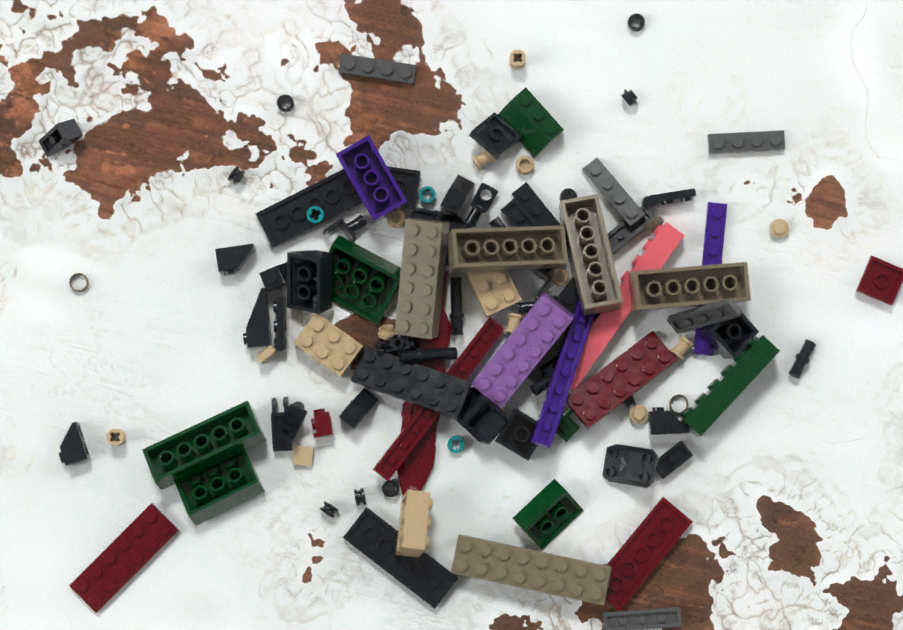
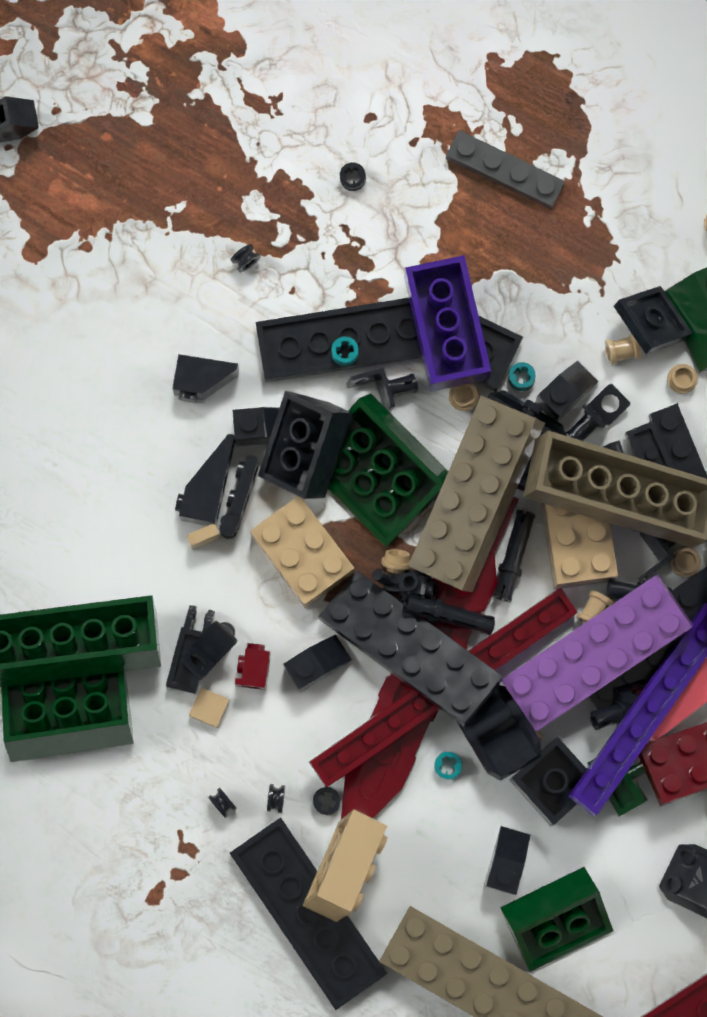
camera: 15 degrees right, 5 degrees down
none -> black slope [484,826,531,895]

